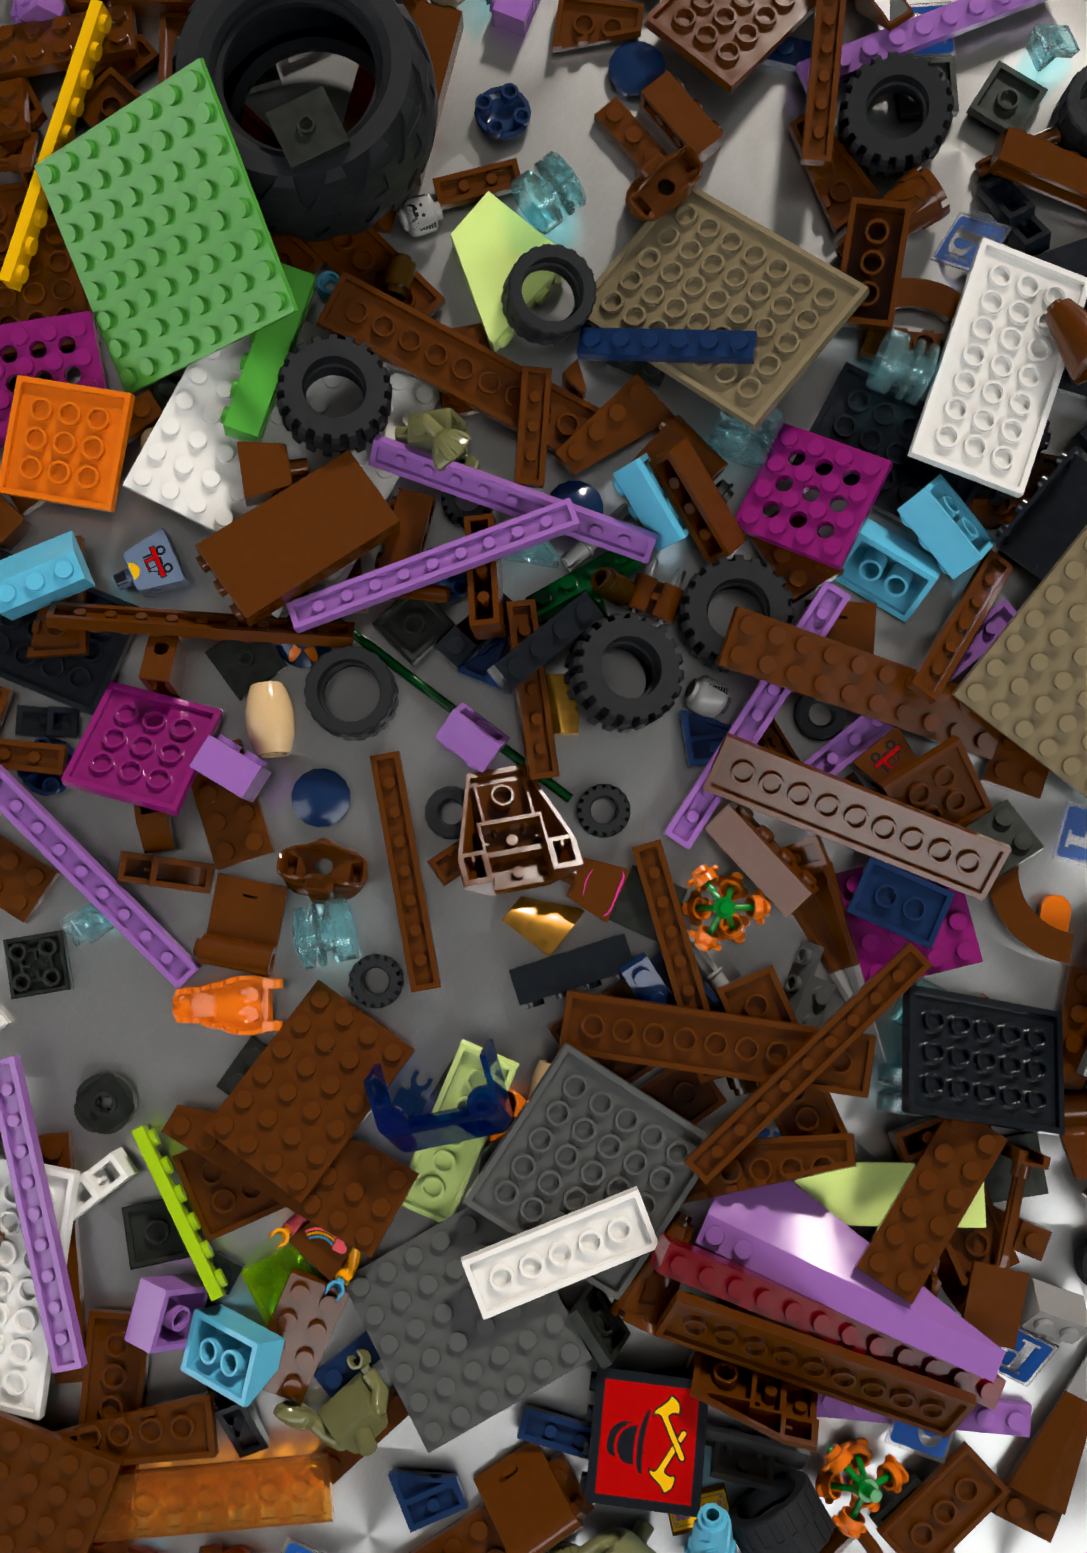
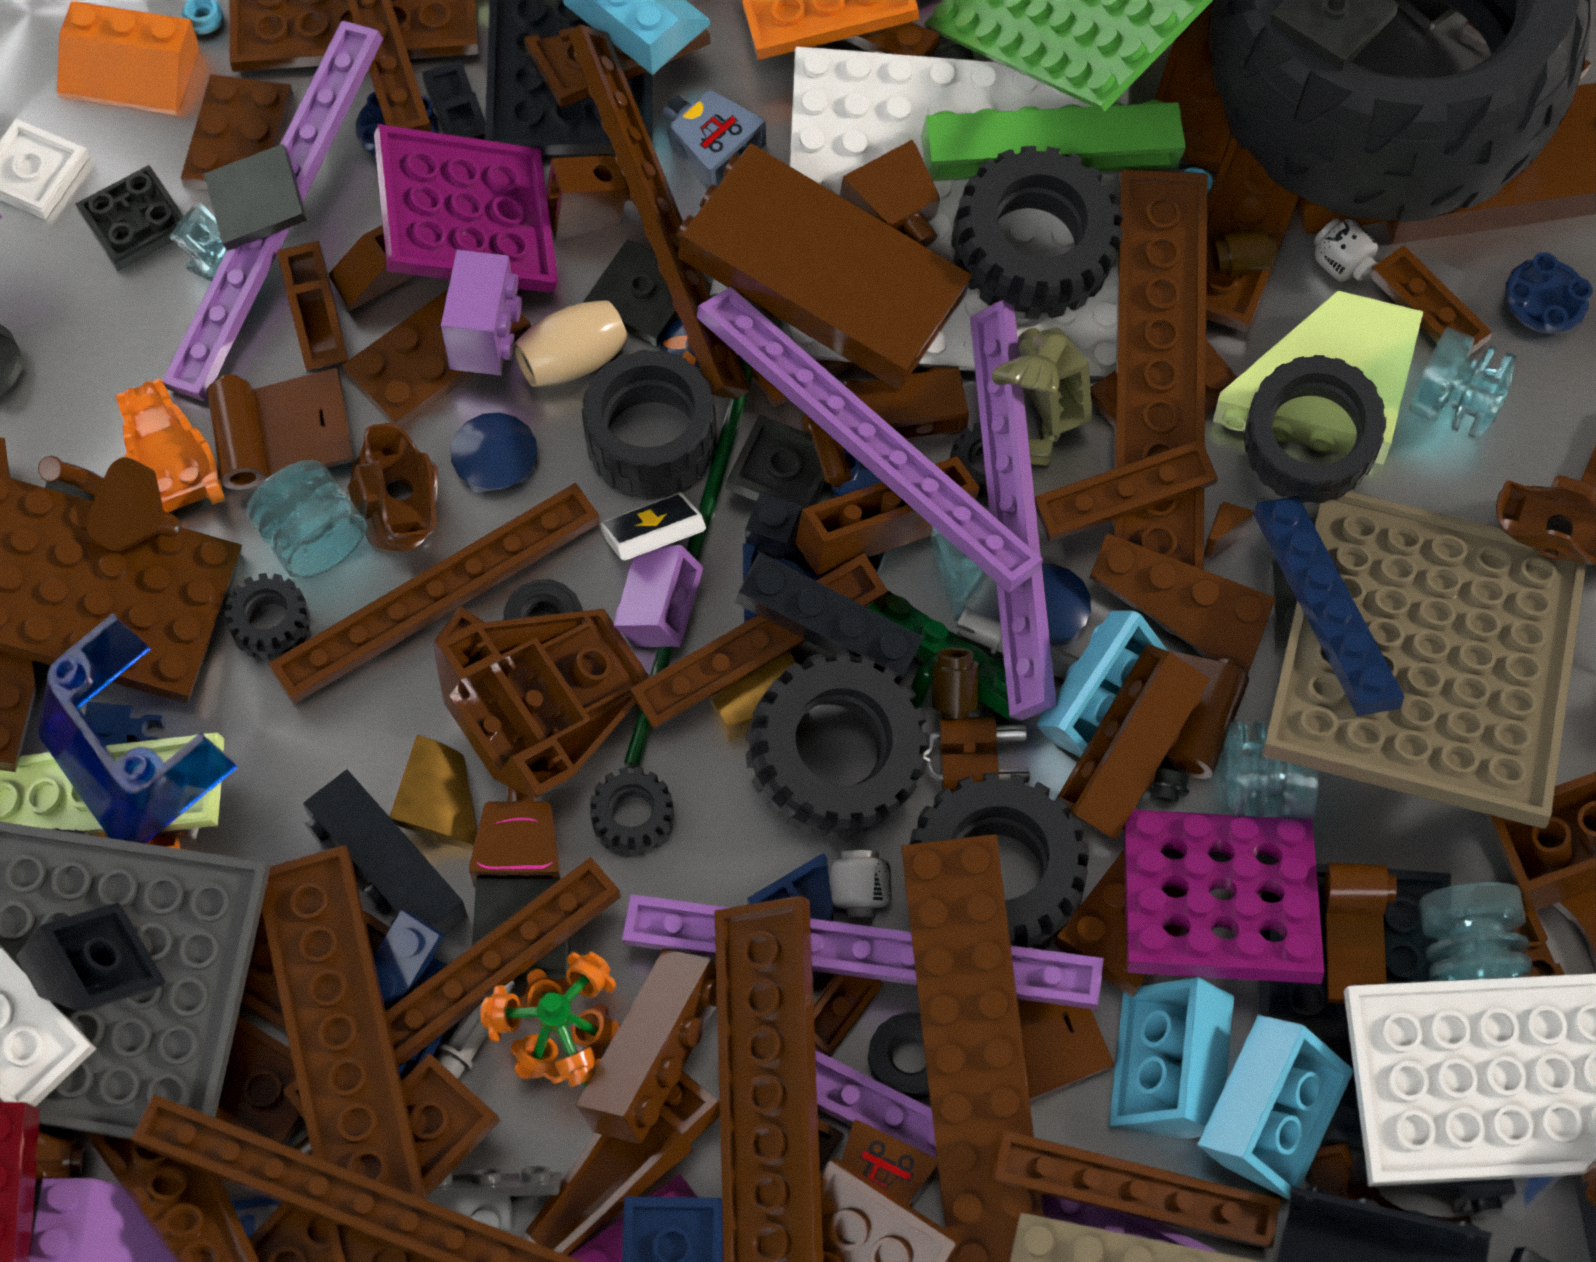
camera: 65 degrees right, 20 degrees down
none -> black slope [16,902,166,1012]
none -> reddish brown piece [38,455,182,552]
none -> pearl dark grey tile [204,144,307,251]
none -> tile [599,493,706,561]
none -> reddish brown door [1324,862,1397,1004]

